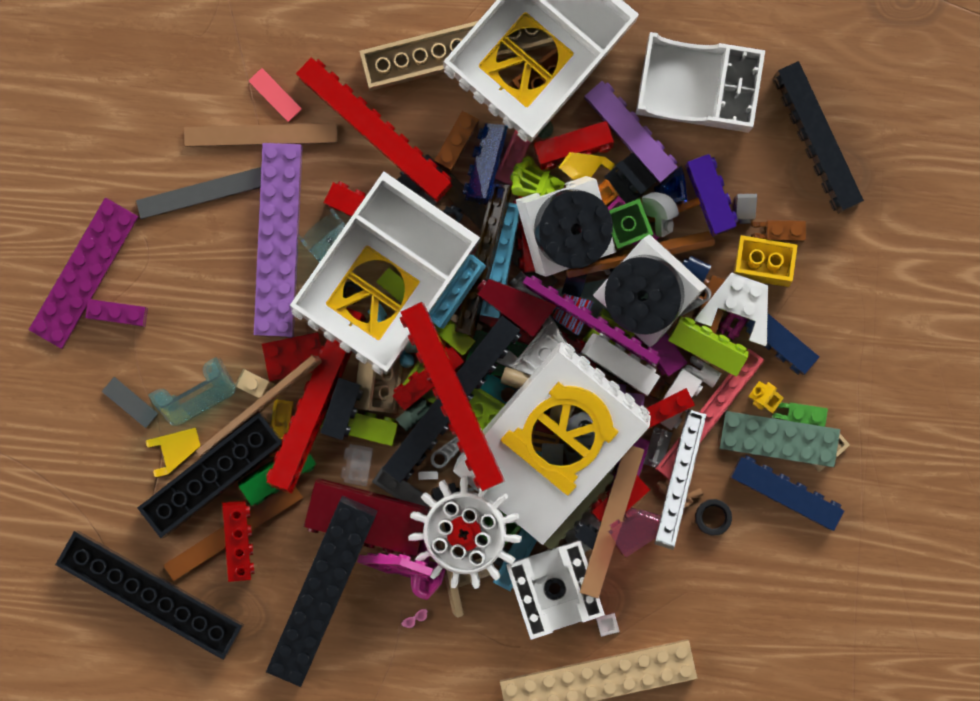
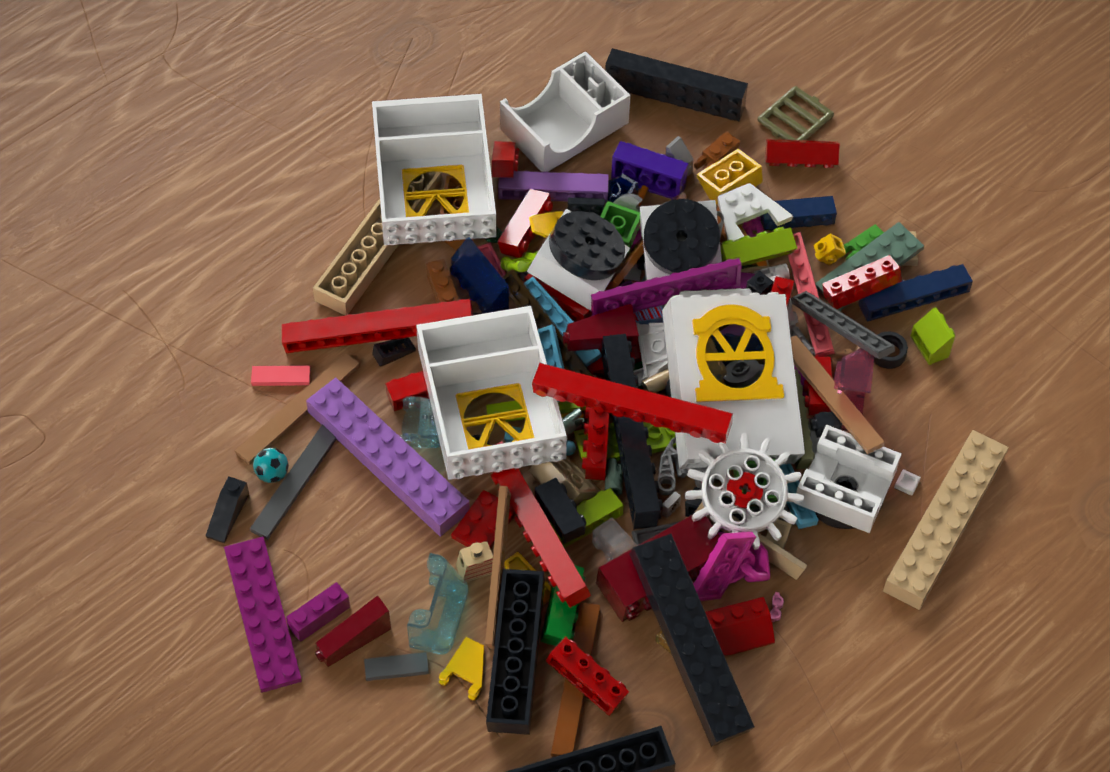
camera: 50 degrees left, 30 degrees down
none -> black slope [206,476,249,543]
none -> teal piece [253,448,289,483]
none -> dark red slope [315,596,391,667]
none -> black slope [372,337,416,367]
none -> red brick [492,141,519,178]
none -> red slope [705,597,775,657]
none -> black brick [746,271,774,295]
none -> olive bar [757,86,834,140]
none -> red brick [765,139,840,168]
none -> red brick [822,255,902,309]
none -> lime slope [910,308,955,365]

